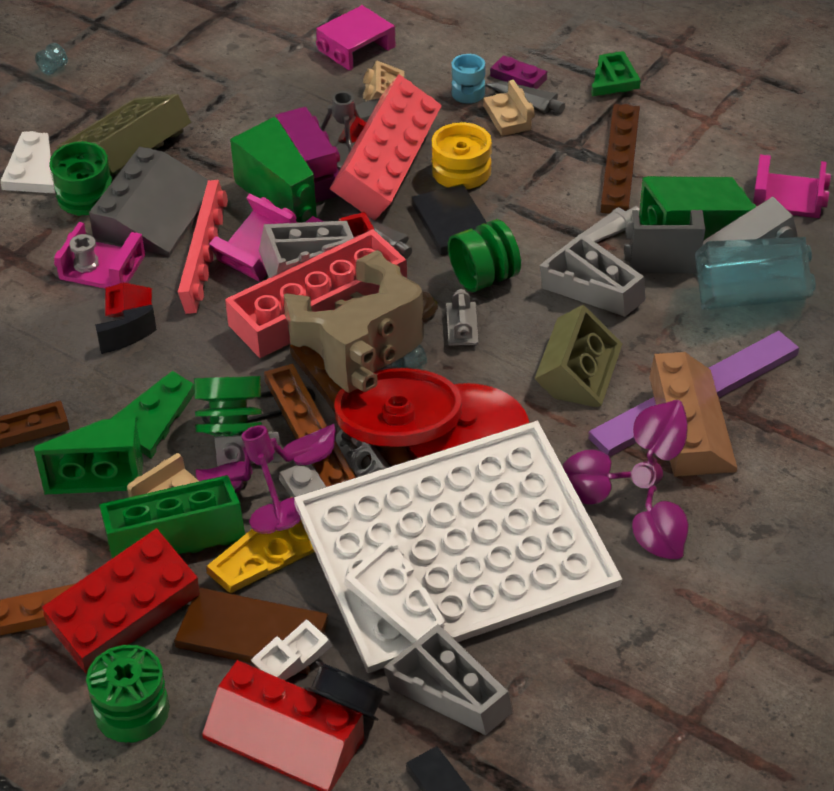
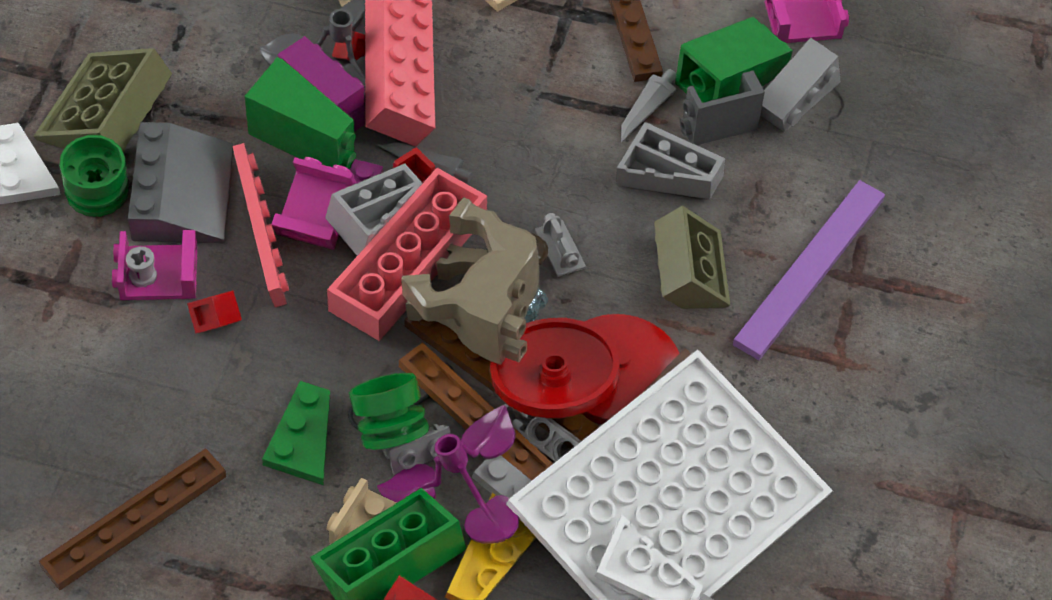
camera: 25 degrees left, 10 degrees up
green slope [34,418,143,495] -> none
black slope [95,305,157,354] -> none
black tile [411,184,487,255] -> none
yellow wheel [431,122,492,189] -> none
green wheel [448,219,521,293] -> none
magenta plant [562,400,688,559] -> none
medium nougat slope [649,352,738,477] -> none
clear light blue slope [695,237,816,310] -> none

